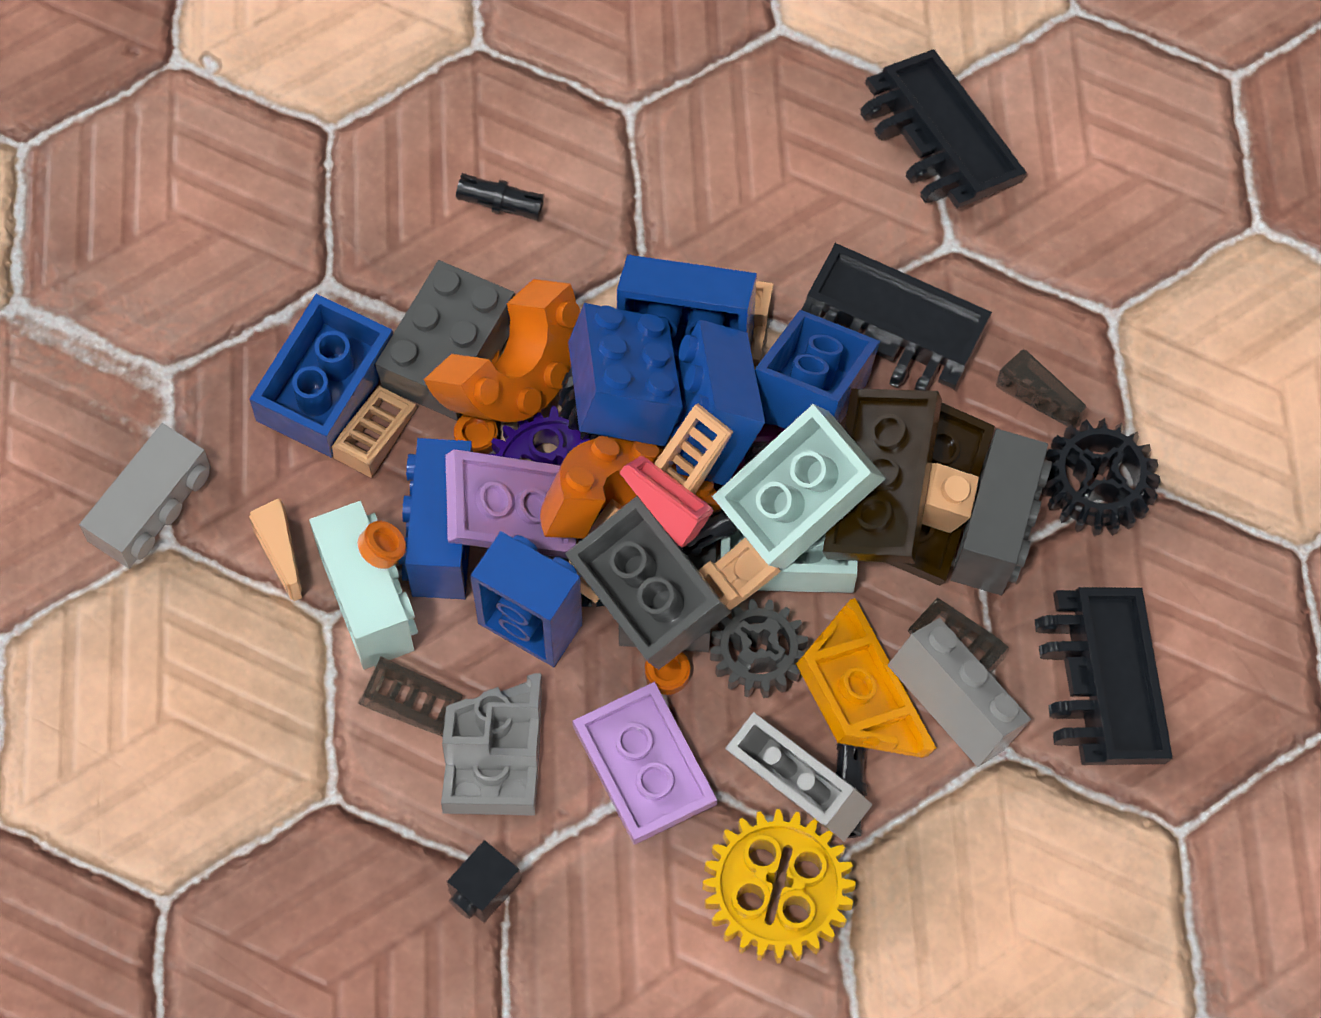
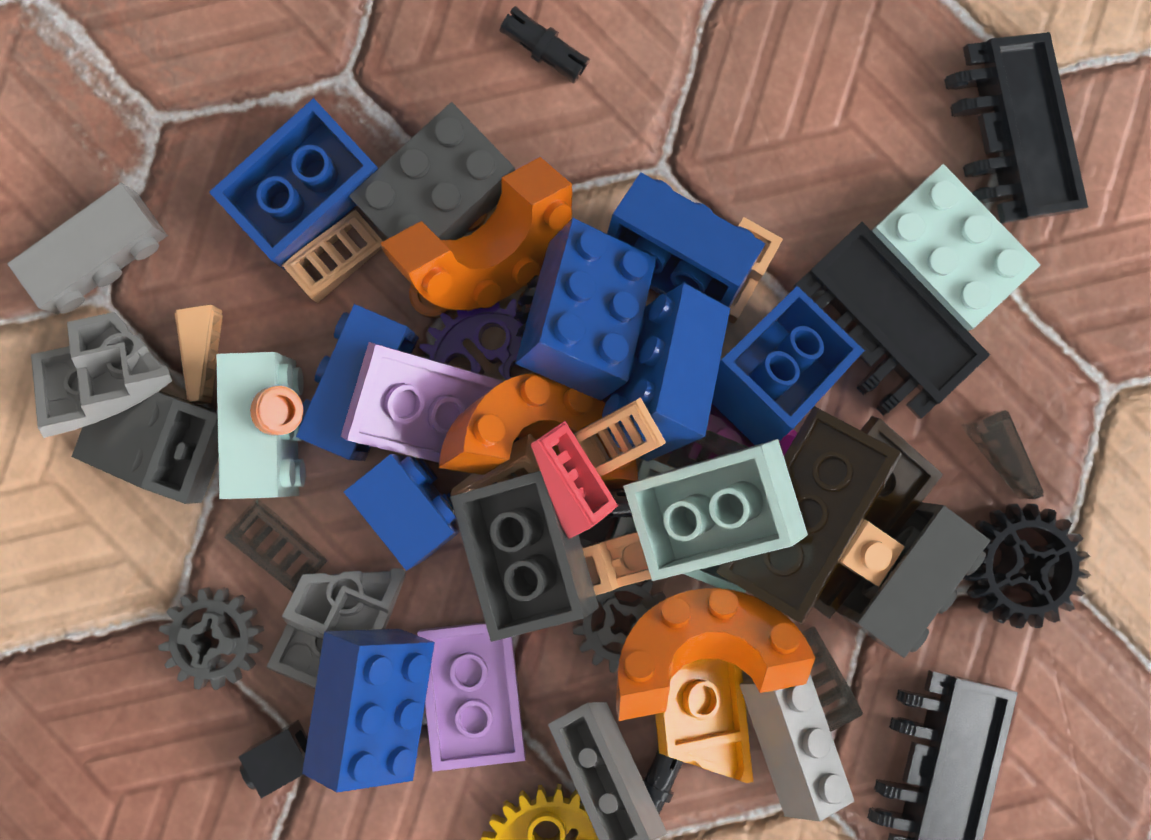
camera: 20 degrees right, 20 degrees up
none -> light grey slope [31,312,172,438]
none -> dark grey slope [71,391,219,504]
none -> dark grey gear [158,587,264,690]
none -> blue brick [302,629,435,793]
none -> orange brick [616,588,815,721]
none -> light aqua brick [871,164,1041,331]

